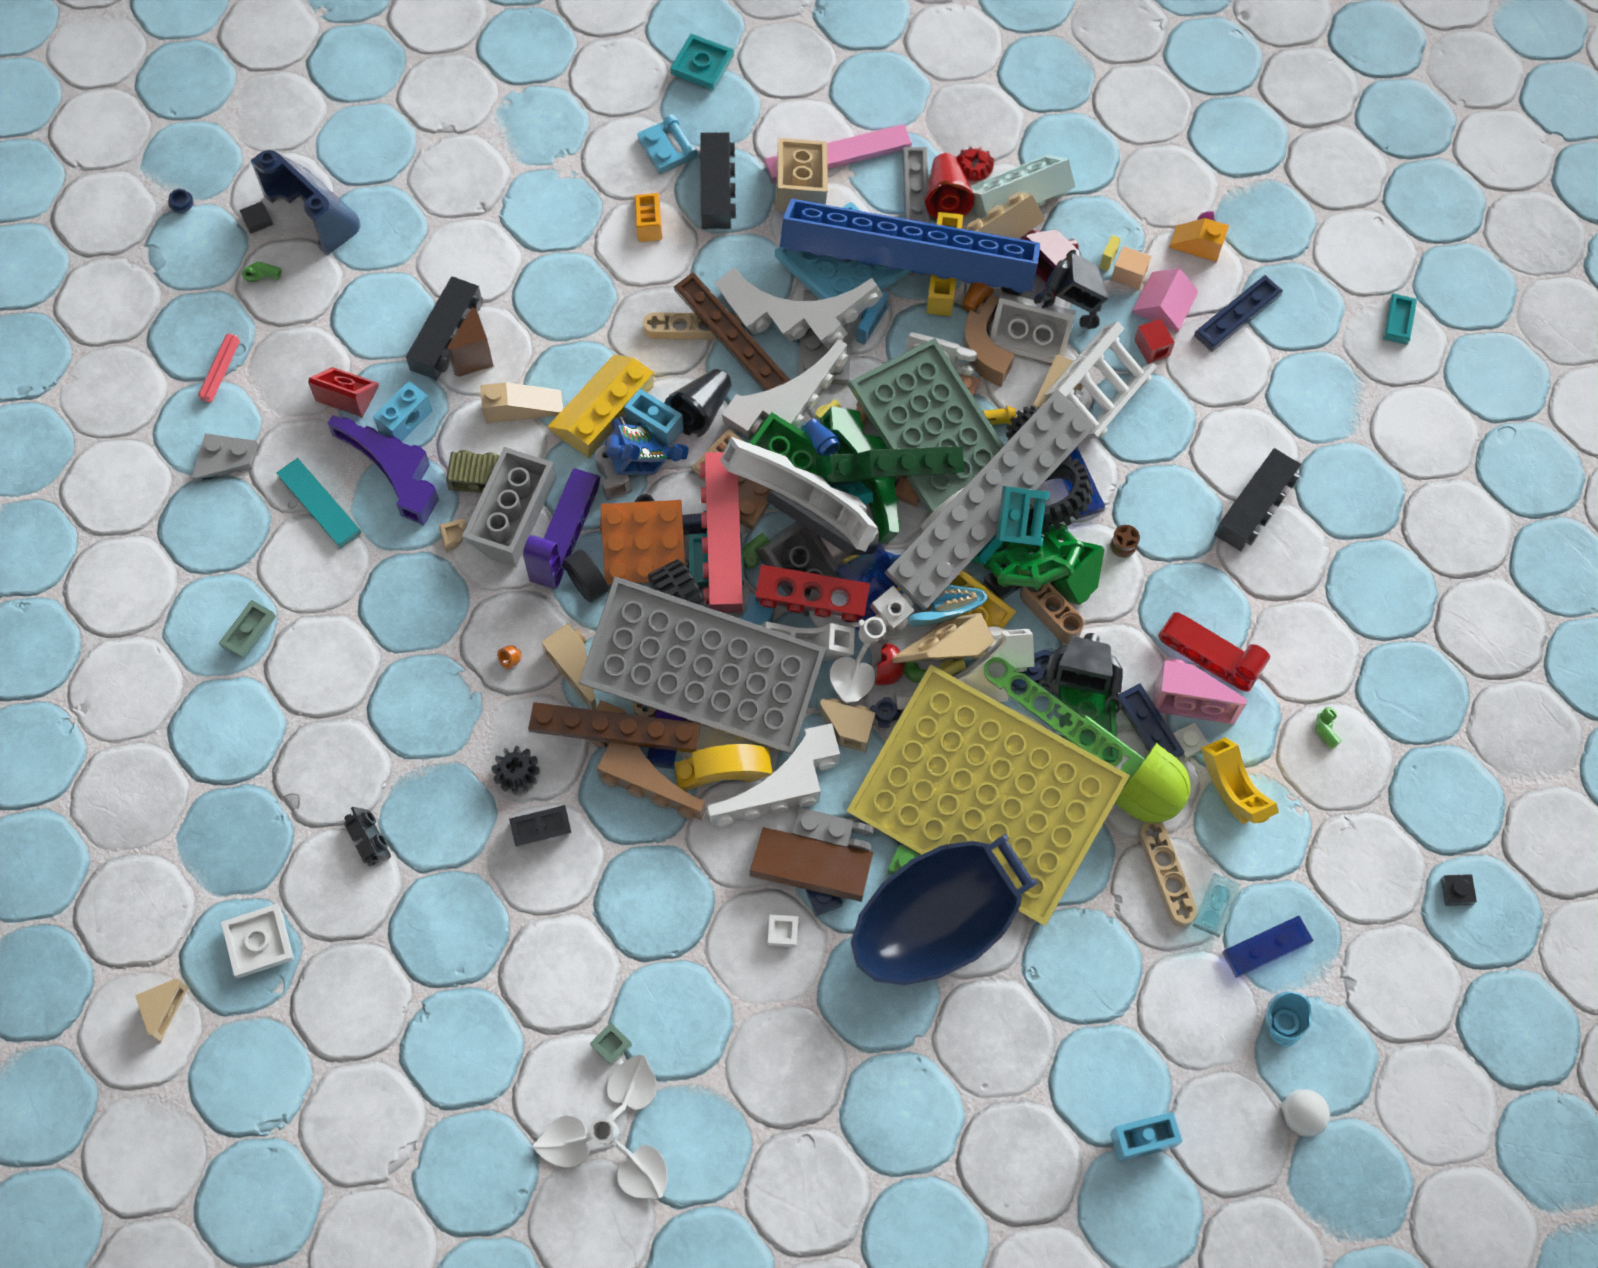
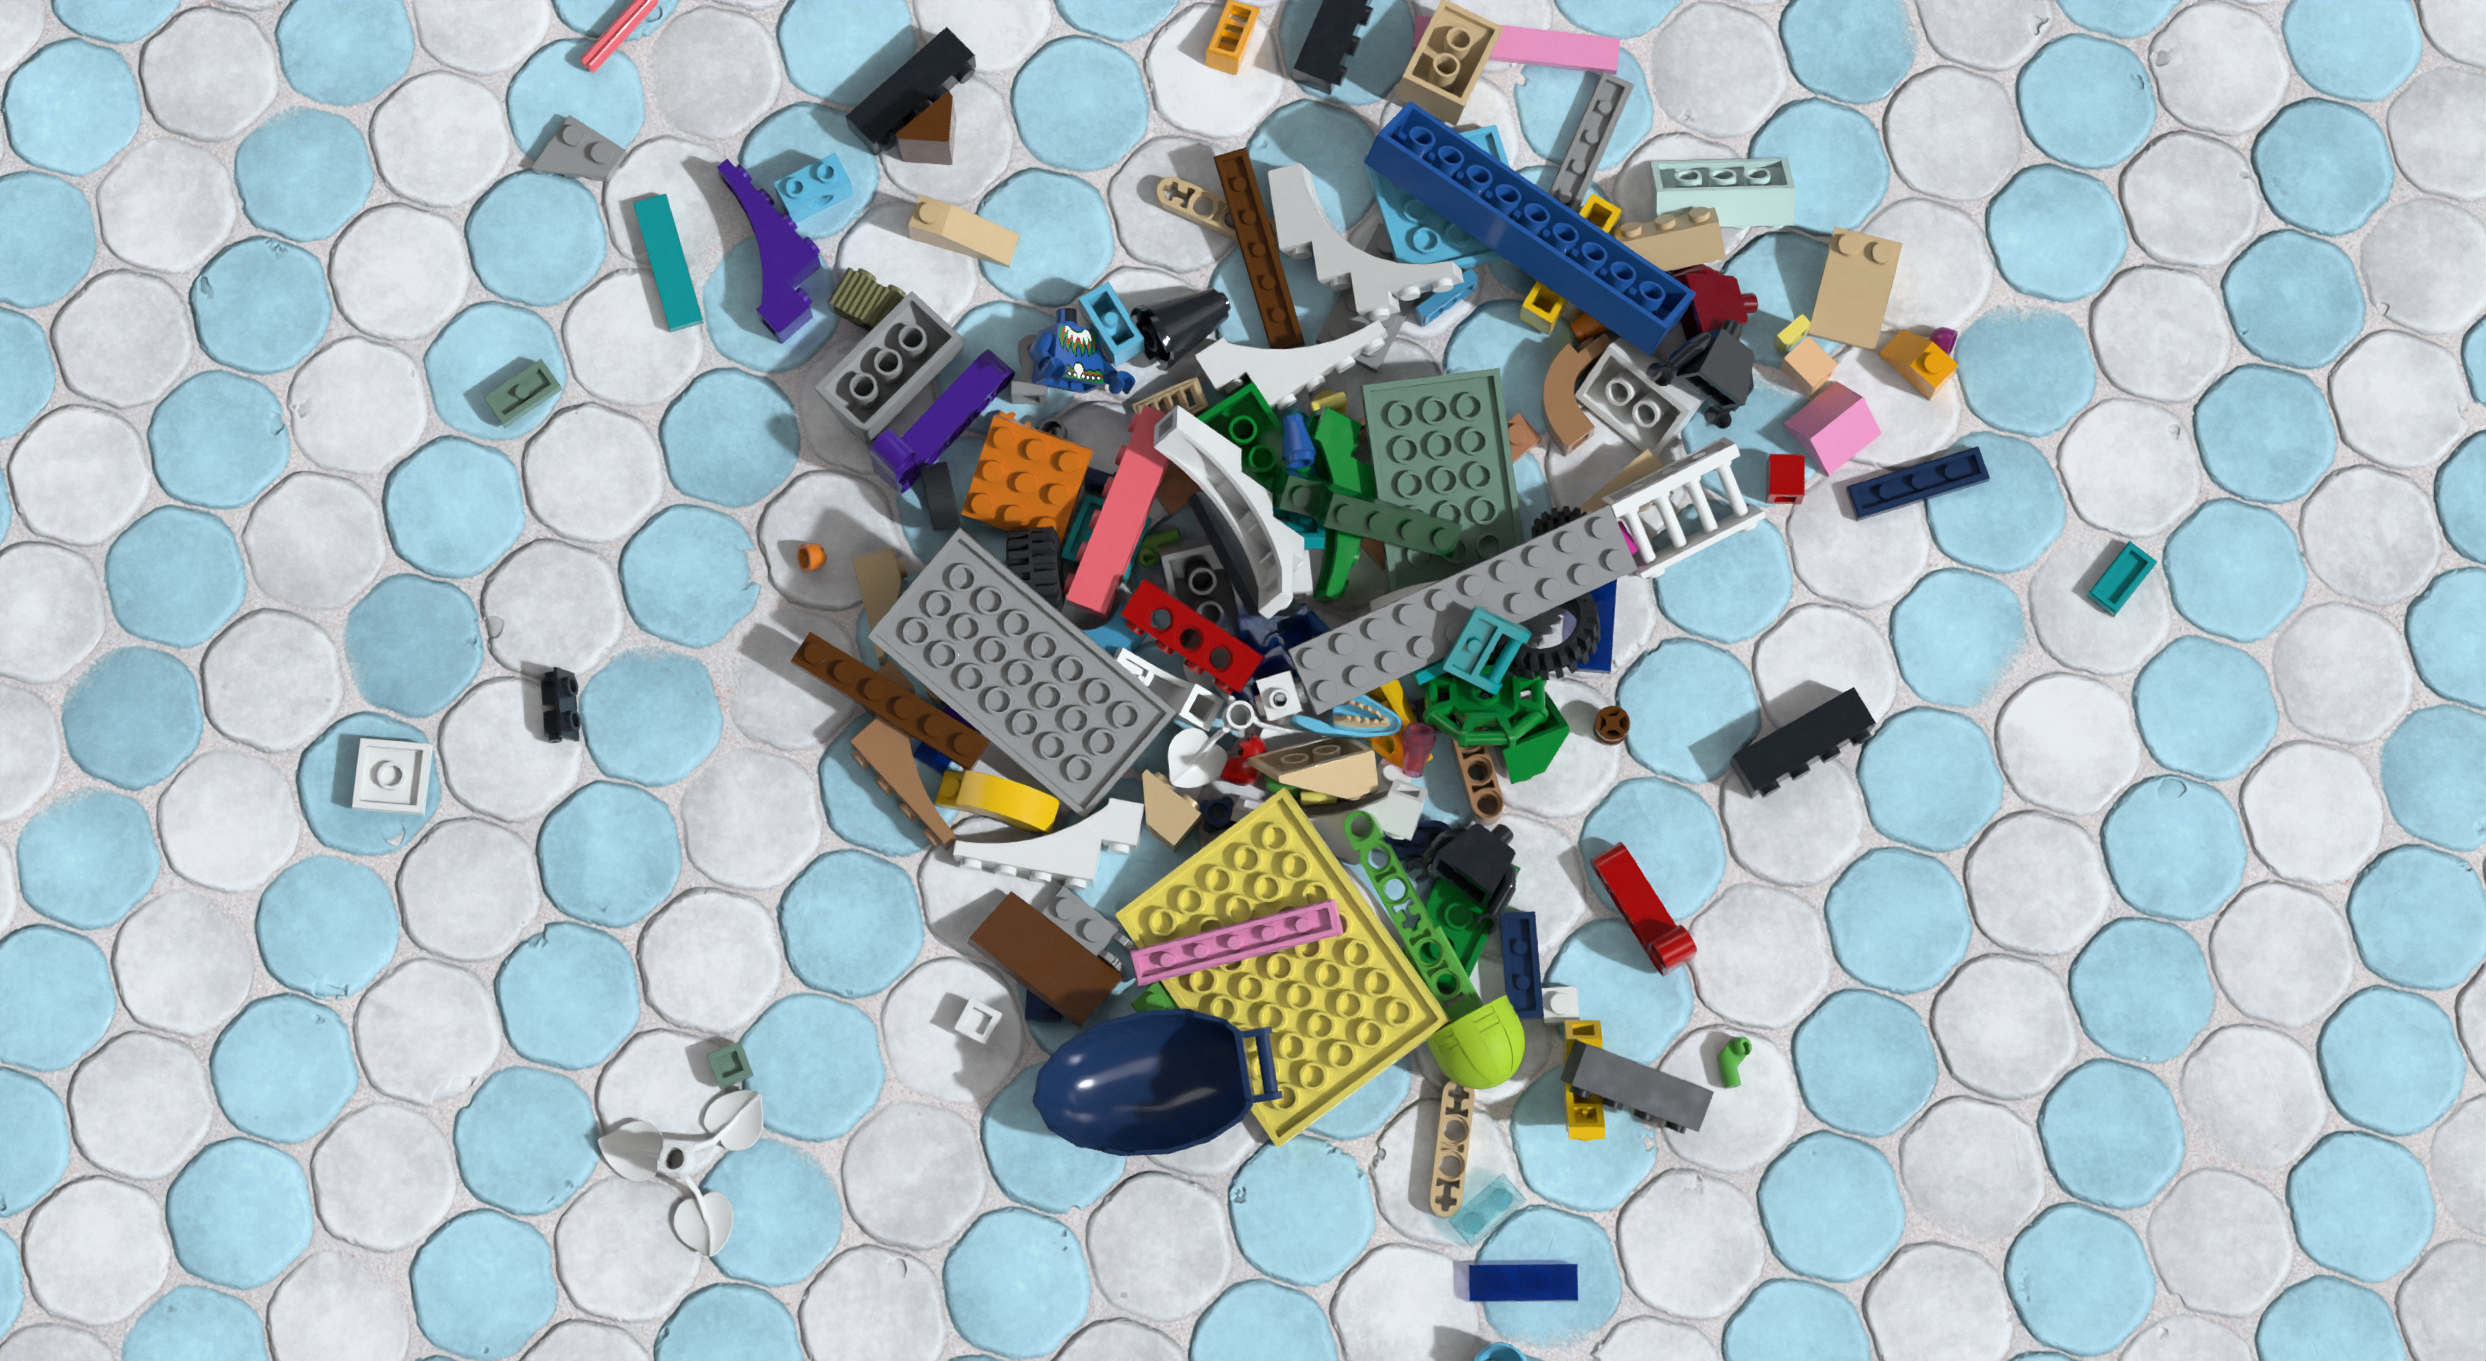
camera: 25 degrees right, 10 degrees up
tan slope [135,979,189,1042] -> none
red slope [308,367,379,418] -> none
tan tile [439,518,467,552] -> none
black gear [491,745,540,795] -> none
black hinge [509,805,572,847] -> none
yellow slope [548,355,654,459] -> none
white hinge [906,332,977,376] -> none
red cone [924,153,974,219] -> none
red gear [956,146,994,181] -> none
yellow pin [983,405,1016,425] -> none
bright pink slope [1153,659,1247,724] -> none
black plate [1441,874,1477,906] -> none
none -> bright pink tile [1129,899,1344,986]
none -> clear pink cone [1401,722,1437,778]
none -> brick [1560,1039,1714,1134]
none -> tan slope [1807,227,1902,352]

